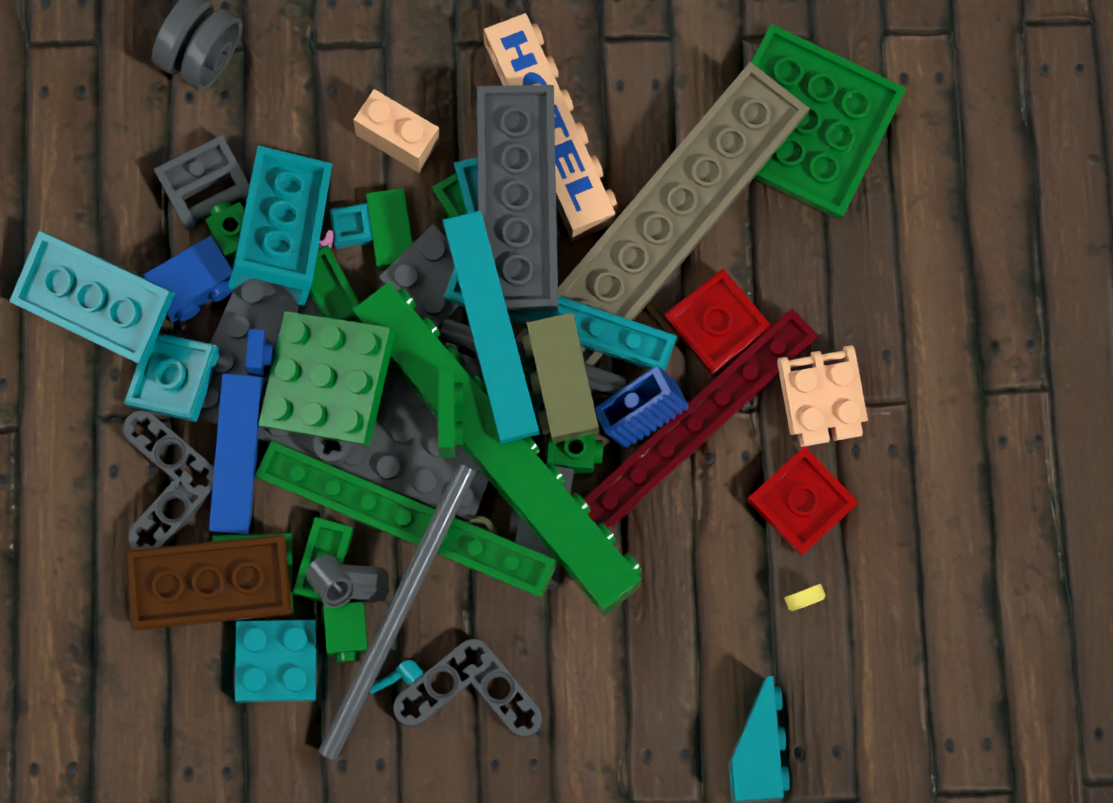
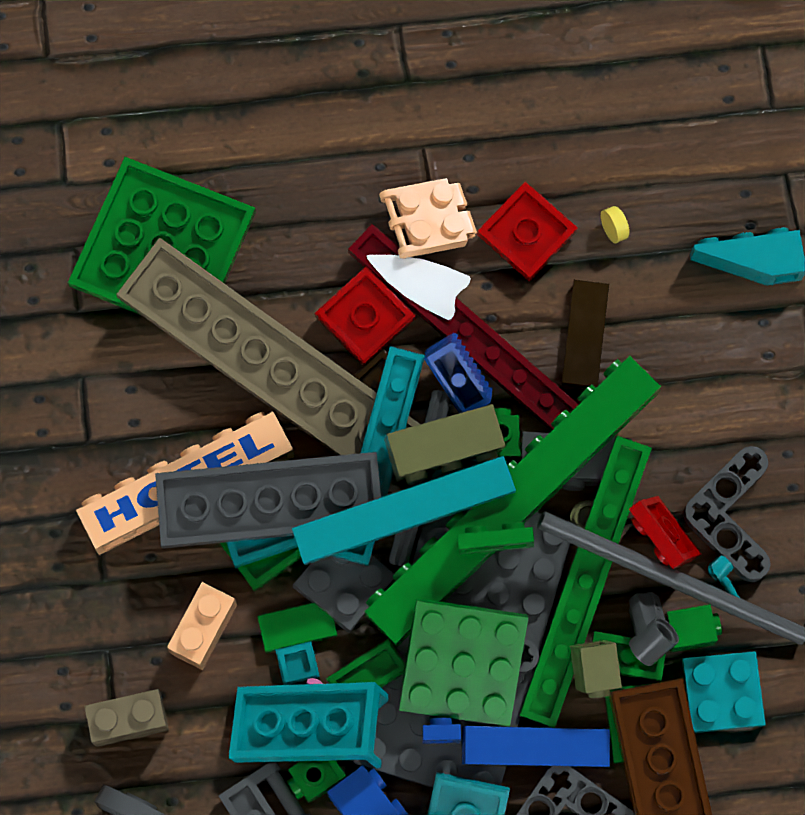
camera: 90 degrees left, 0 degrees up
none -> dark tan brick [84,689,169,747]
none -> white sticker [366,255,471,320]
none -> dark brown tile [561,279,609,388]
none -> olive brick [570,640,622,698]
none -> red plate [629,496,701,569]

